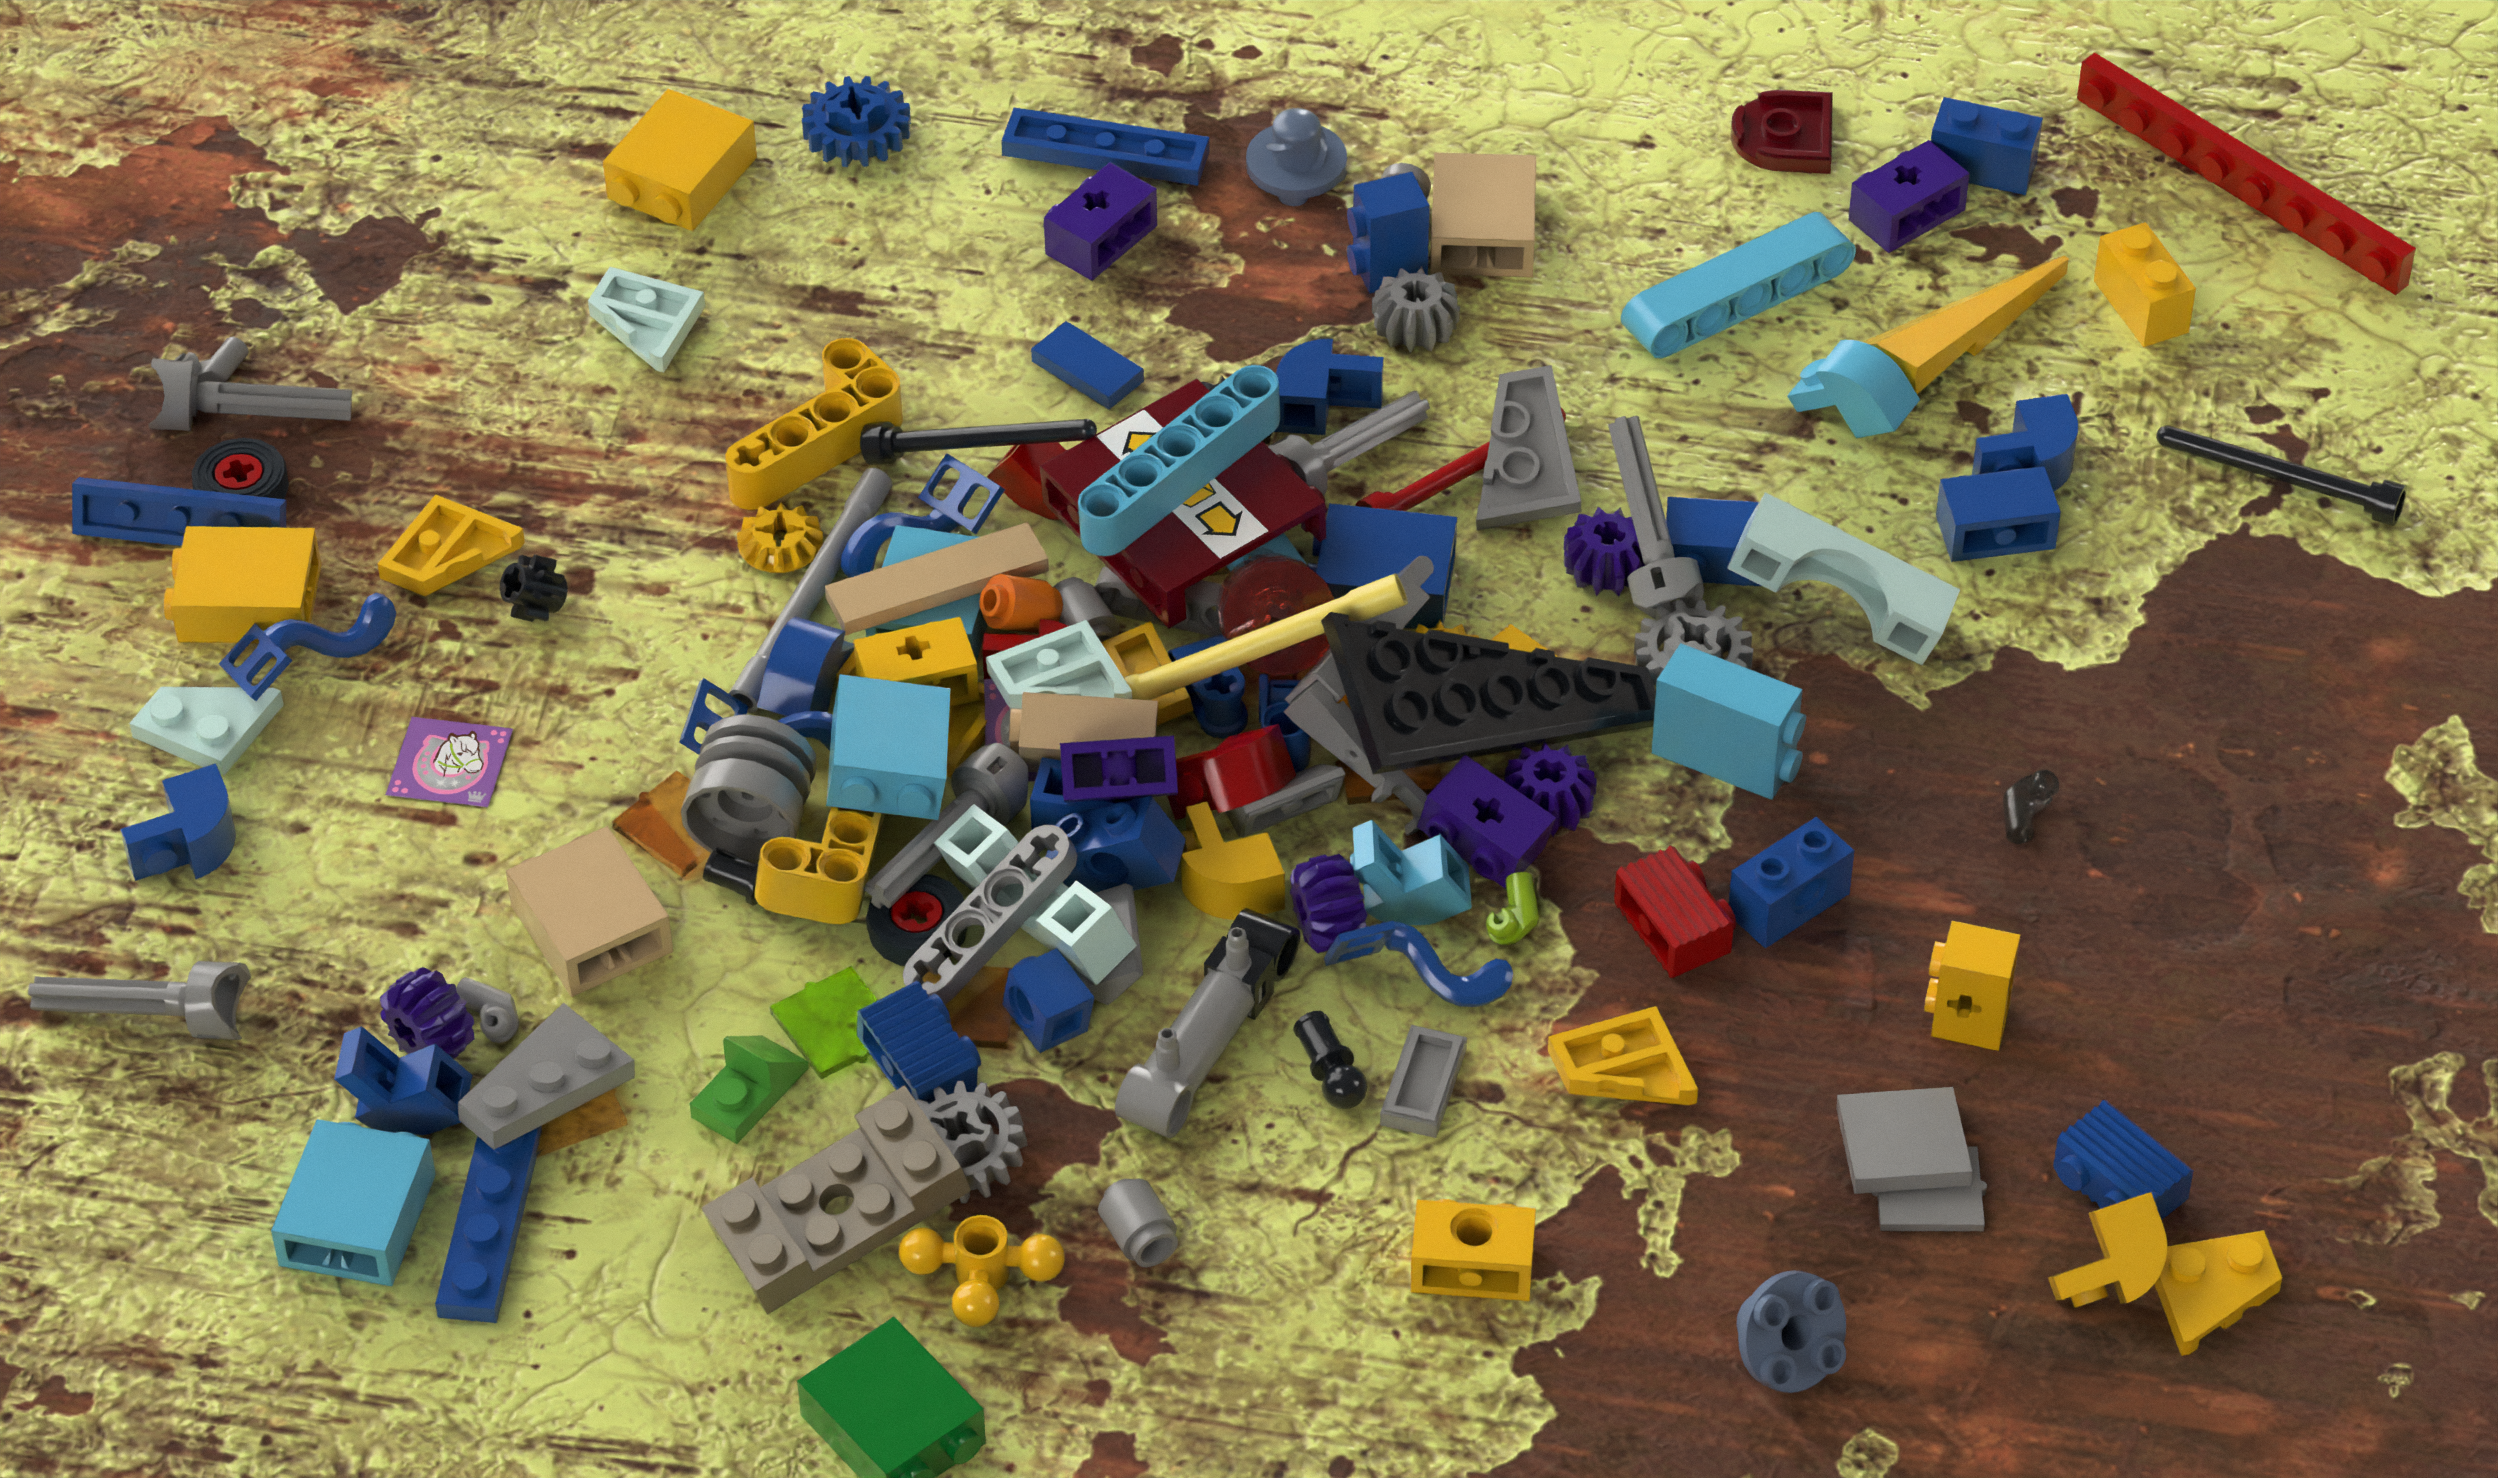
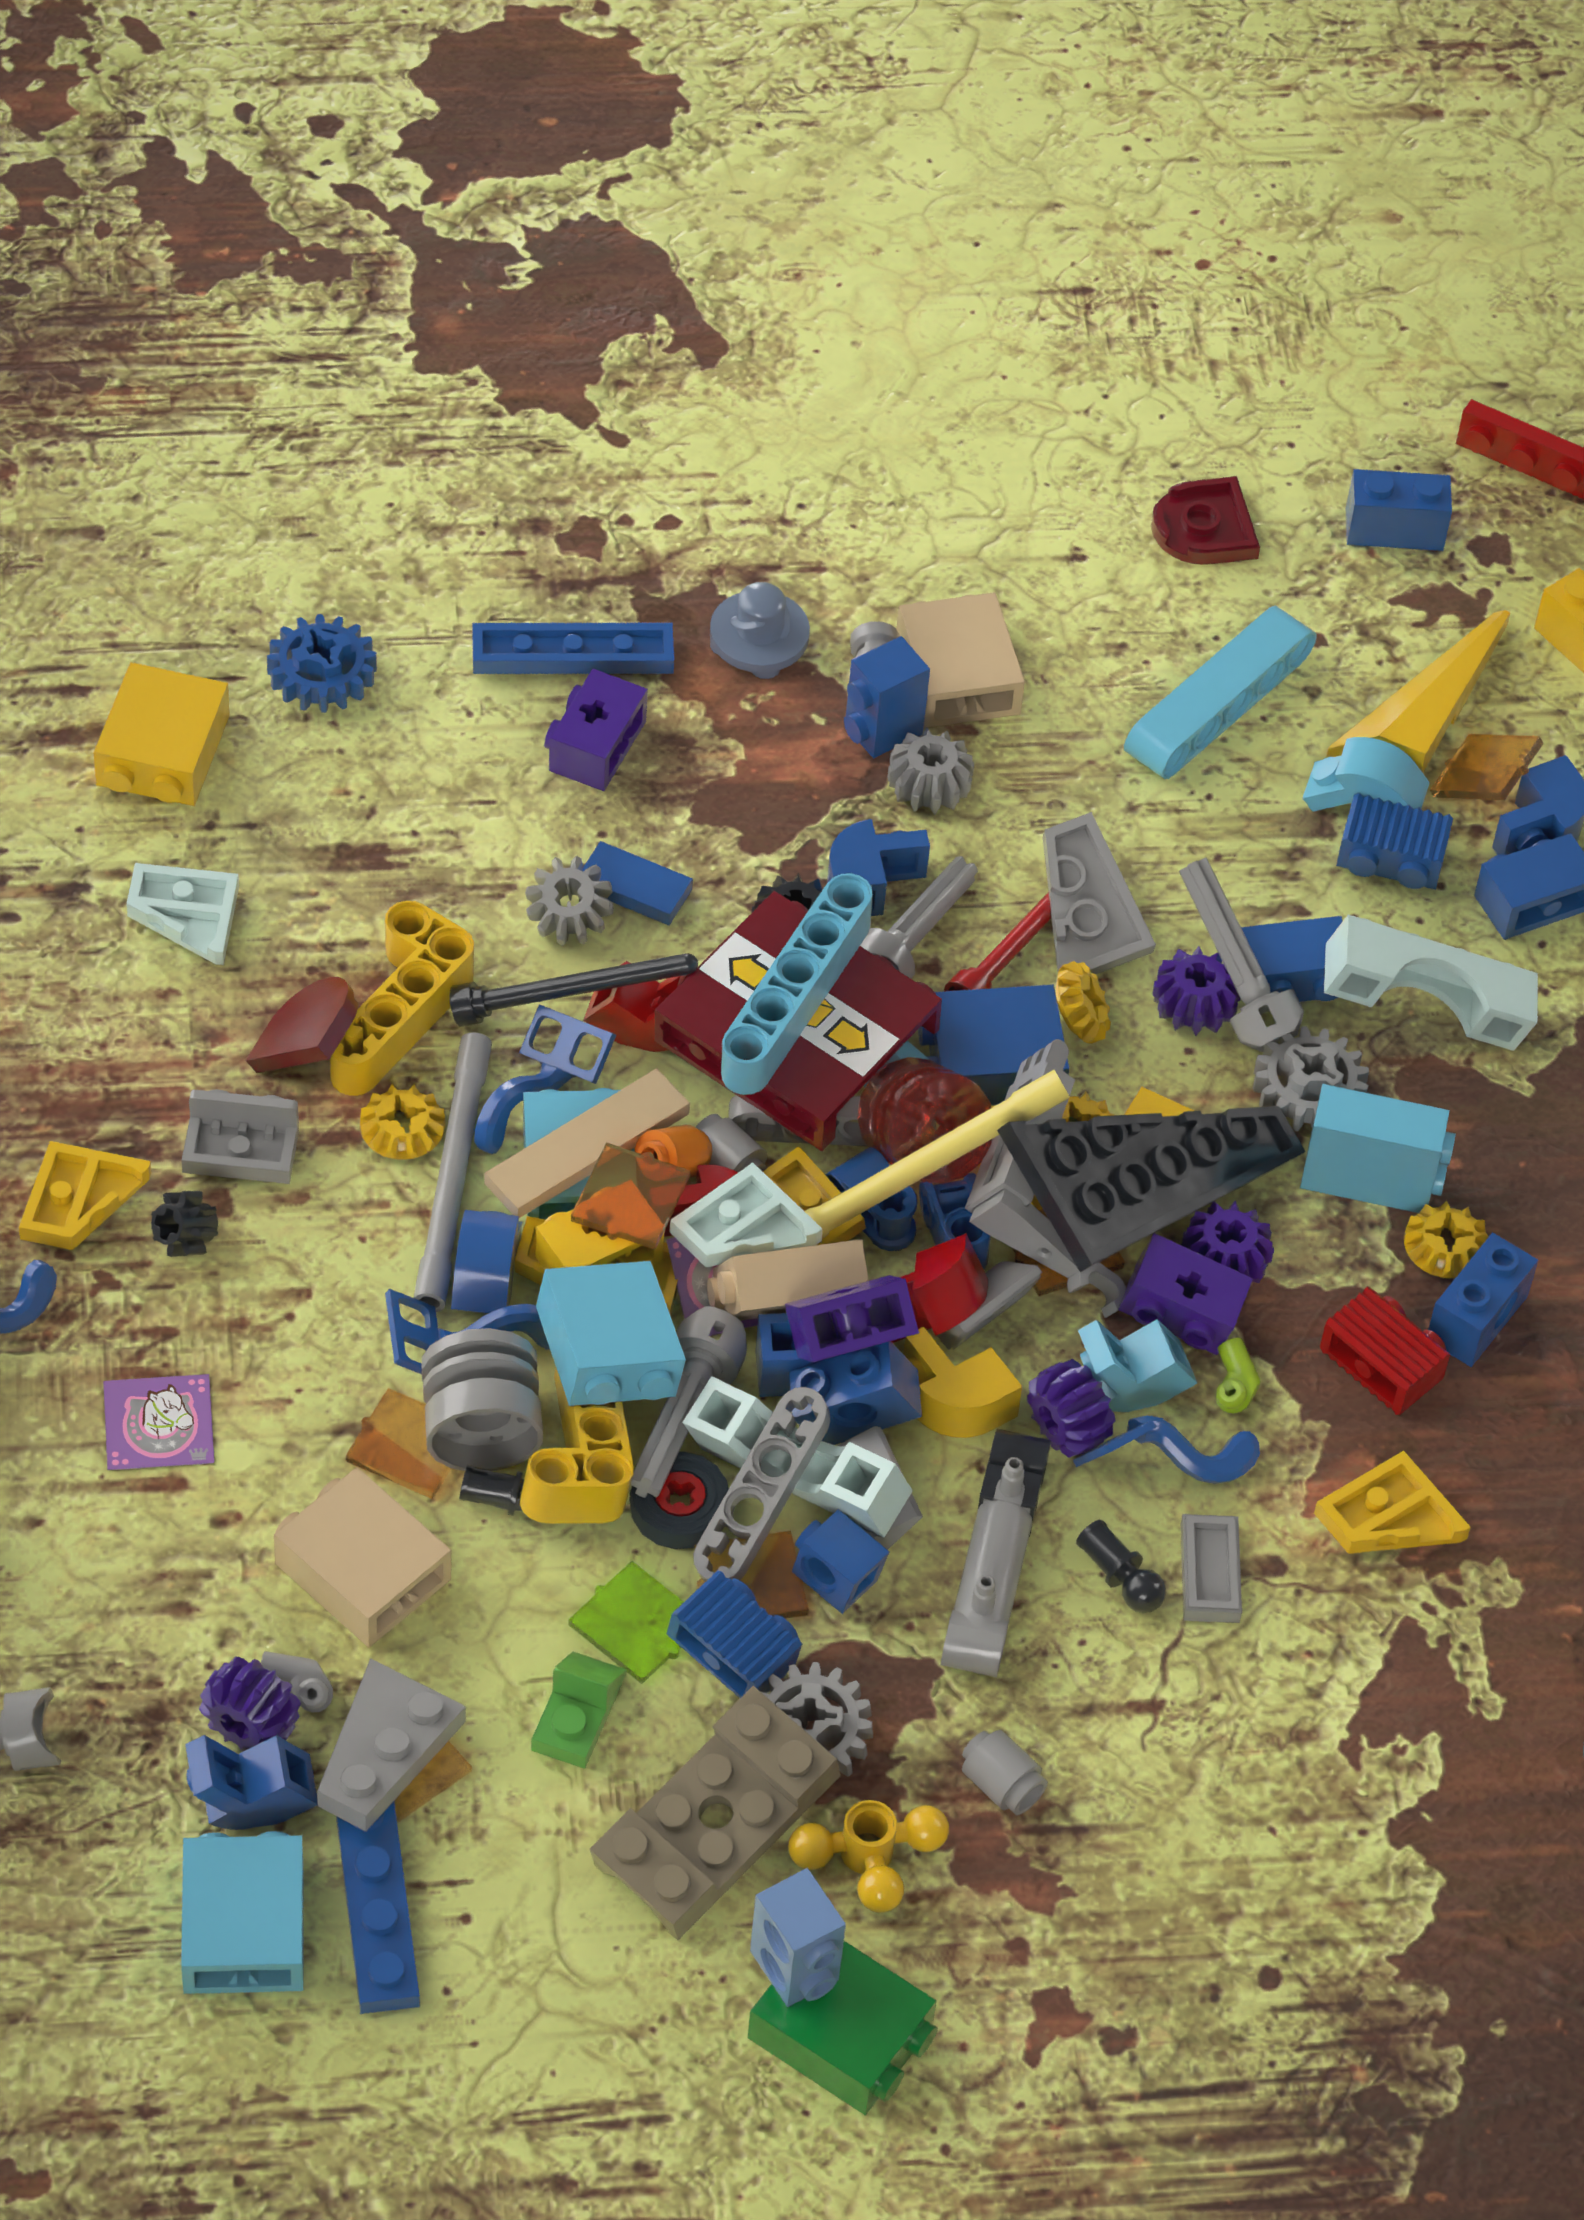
camera: 20 degrees left, 5 degrees up
yellow brick [1410,1199,1536,1301] -> none
dark purple brick [1848,140,1970,253] -> none
none -> light grey bracket [182,1089,299,1184]
none -> dark red tile [245,977,358,1073]
none -> light grey gear [525,856,614,946]
none -> clear orange piece [571,1142,690,1250]
none -> medium blue brick [750,1868,846,2007]
none -> yellow gear [1056,961,1111,1044]
none -> blue brick [1336,793,1453,890]
none -> yellow gear [1404,1201,1489,1278]
none -> clear orange piece [1430,734,1544,800]

